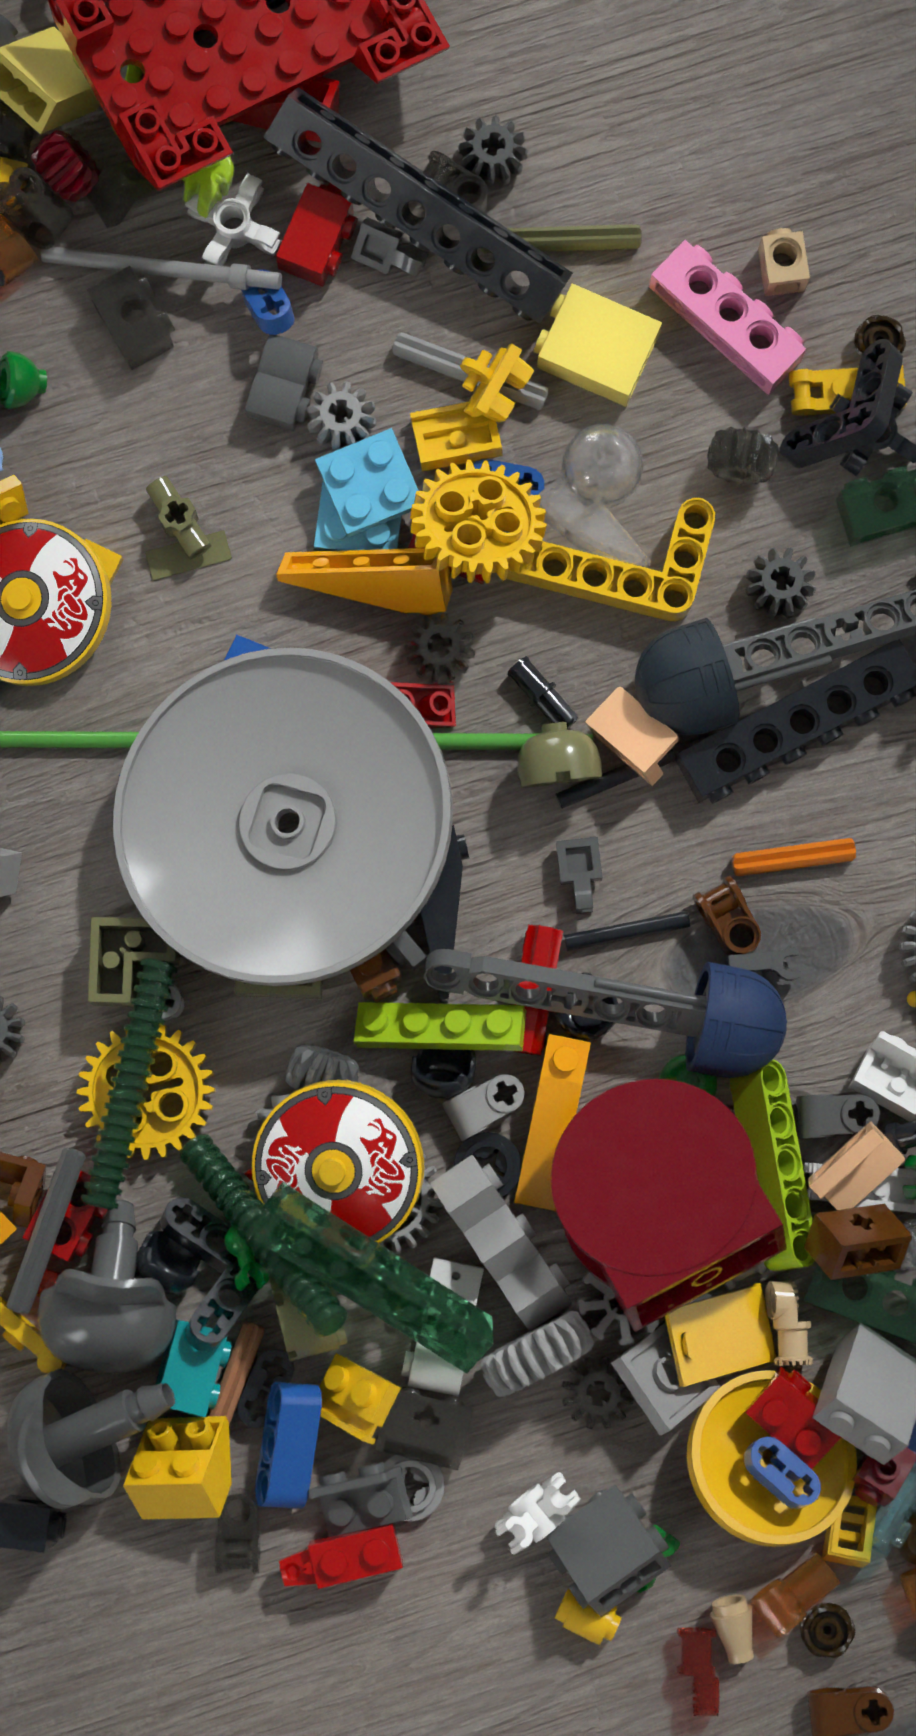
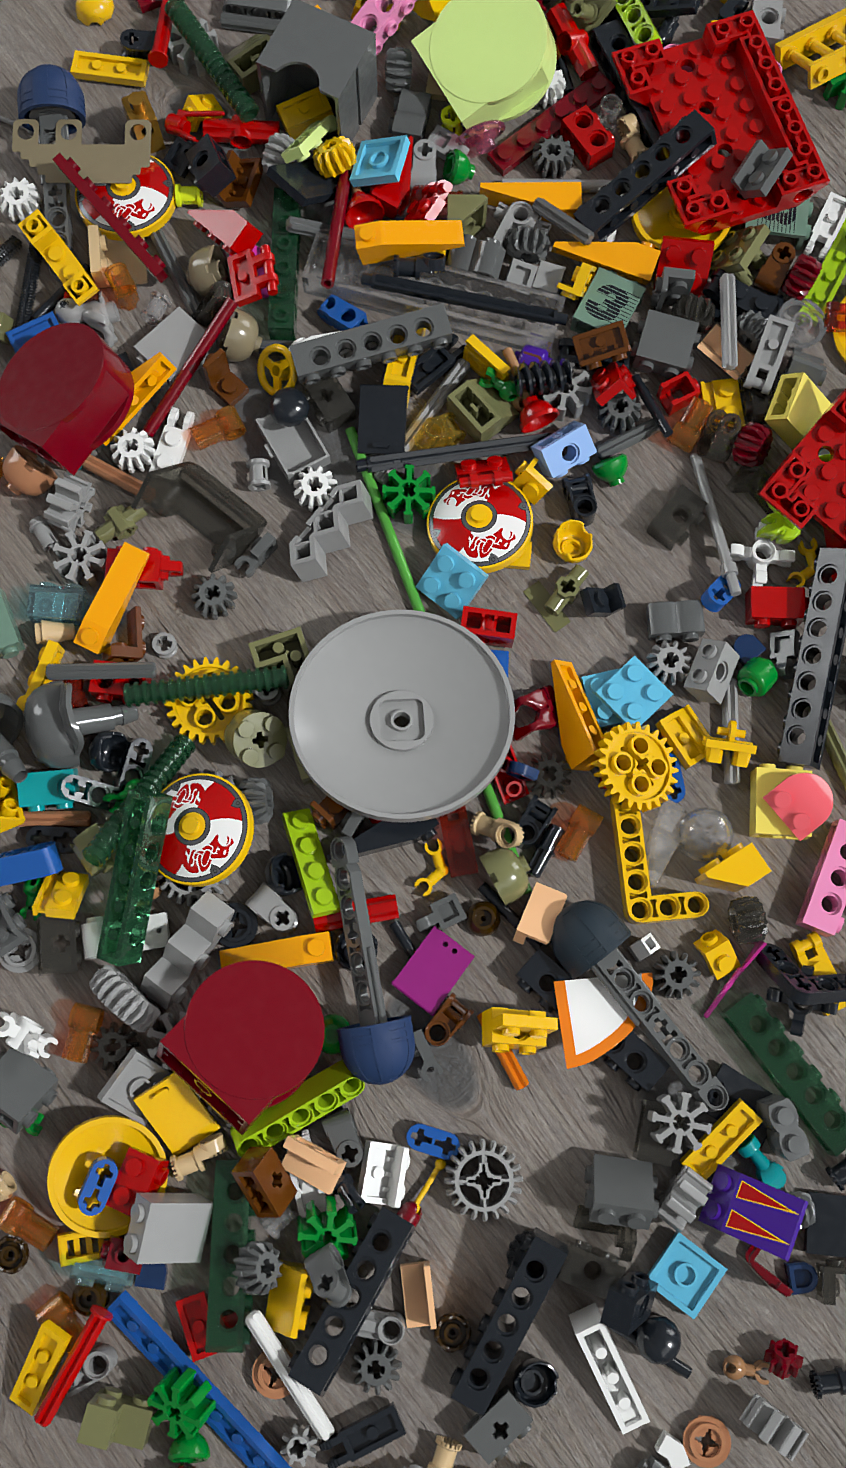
camera: 70 degrees right, 5 degrees down
none -> green arm [19,878,43,921]
none -> clear orange piece [61,1002,105,1064]
none -> light grey bush [152,632,178,659]
none -> olive brick [224,709,287,768]
none -> magenta container [391,926,475,1016]
none -> blue beam [406,1123,460,1160]
none -> yellow arm [414,838,449,897]
none -> medium azure plate [416,543,489,619]
none -> clear red plate [439,805,479,878]
none -> red brick [461,606,518,648]
none -> dark brown plate [465,901,501,937]
none -> tan connector [470,811,524,849]
none -> yellow brick [482,1007,558,1055]
none -> dark blue tile [505,761,540,781]
none -> black piece [512,794,558,849]
none -> dark red piece [513,685,559,741]
none -> yellow hair [553,519,593,563]
none -> white sticker [554,973,653,1069]
none -> clear orange piece [555,803,604,862]
none -> black piece [562,473,597,527]
none -> black bracket [579,583,626,617]
none -> white piece [627,933,661,962]
none -> light grey brick [683,638,740,705]
none -> yellow bracket [693,929,741,980]
none -> yellow slope [694,842,771,892]
none -> dark pink piece [704,938,767,1018]
none -> dark blue tile [732,634,766,666]
none -> green head [737,657,778,697]
none -> coral slope [763,772,833,841]
none -> yellow arm [786,538,818,587]

